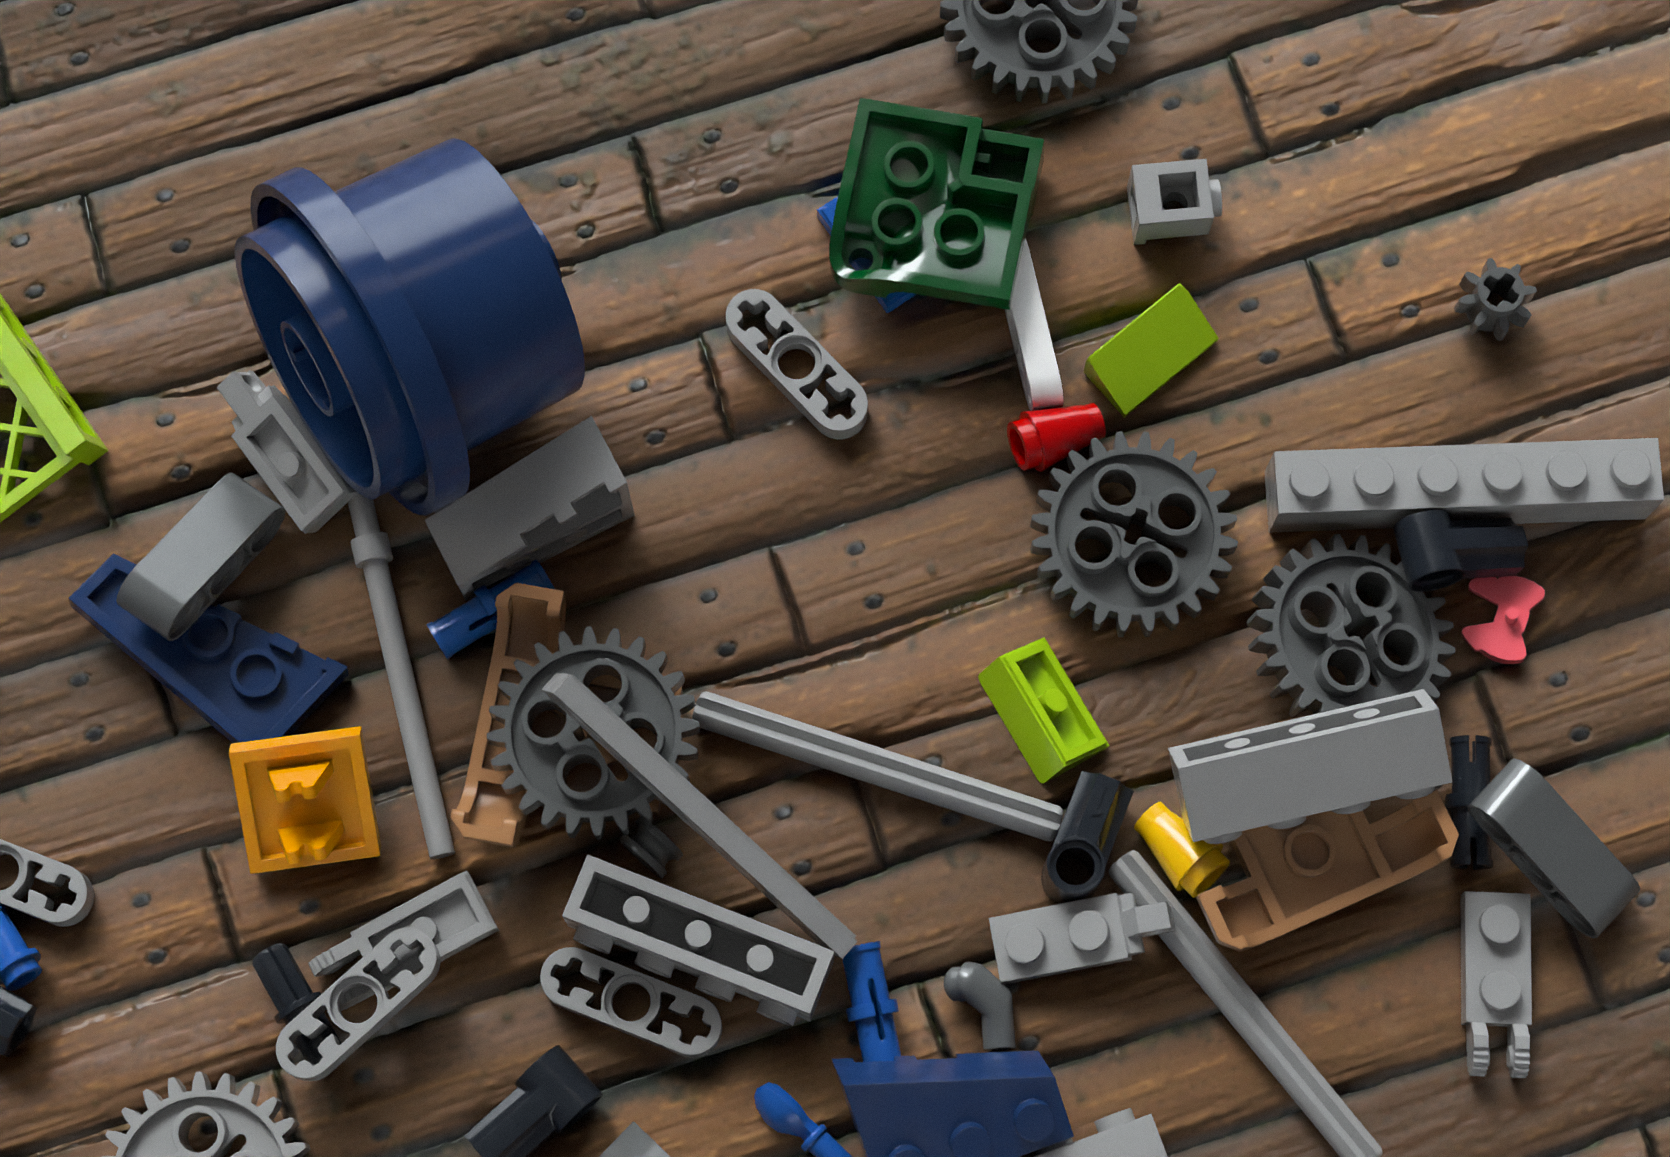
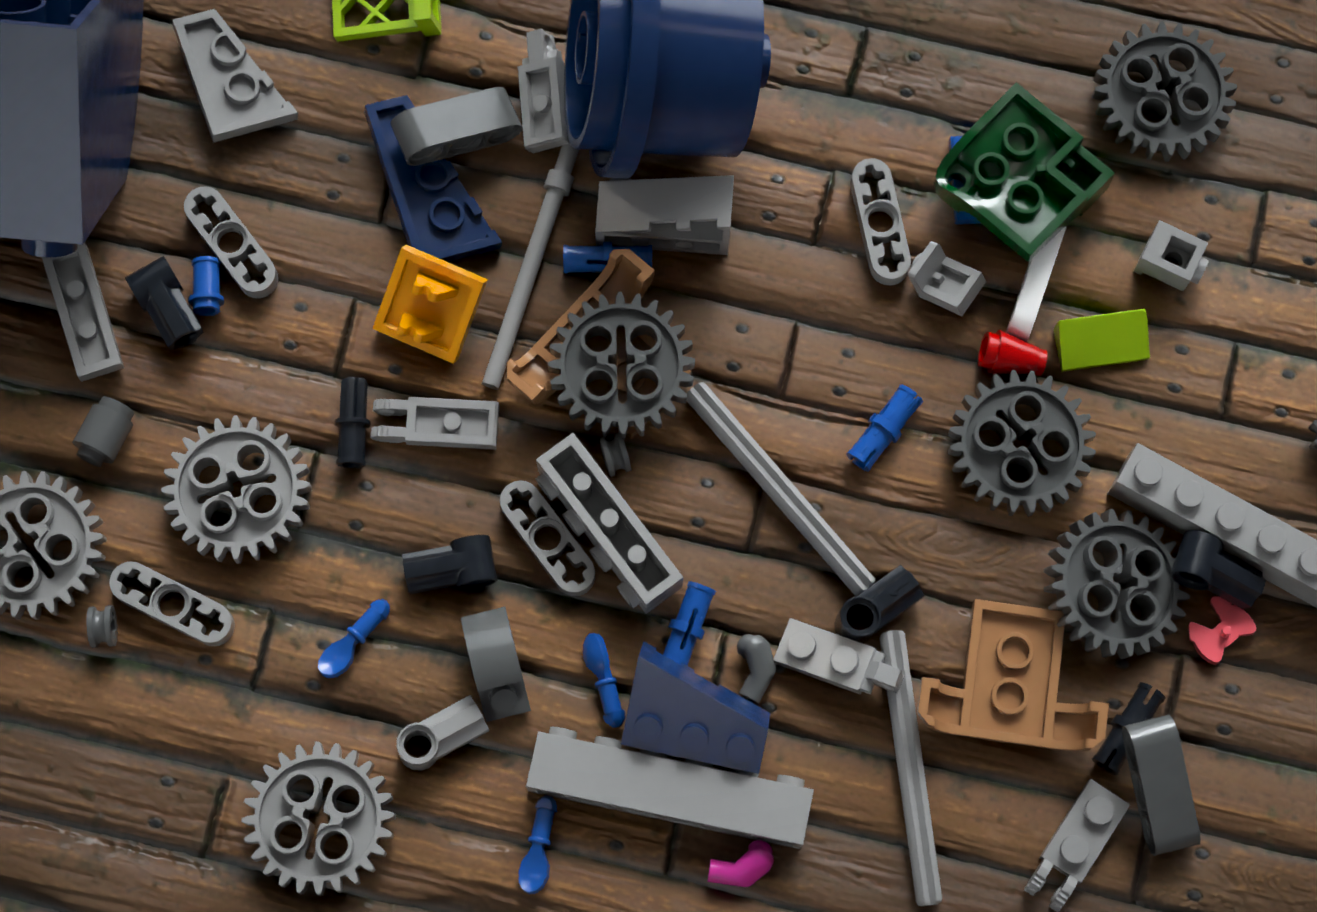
camera: 30 degrees right, 0 degrees up
light grey beam [276,927,440,1081] -> none
light grey tile [542,673,857,959] -> none
lime slope [978,637,1109,783] -> none
yellow cone [1134,801,1230,898] -> none
light grey brick [1168,689,1452,844] -> none
none -> blue pin [846,384,923,472]
none -> light grey bracket [908,241,986,316]

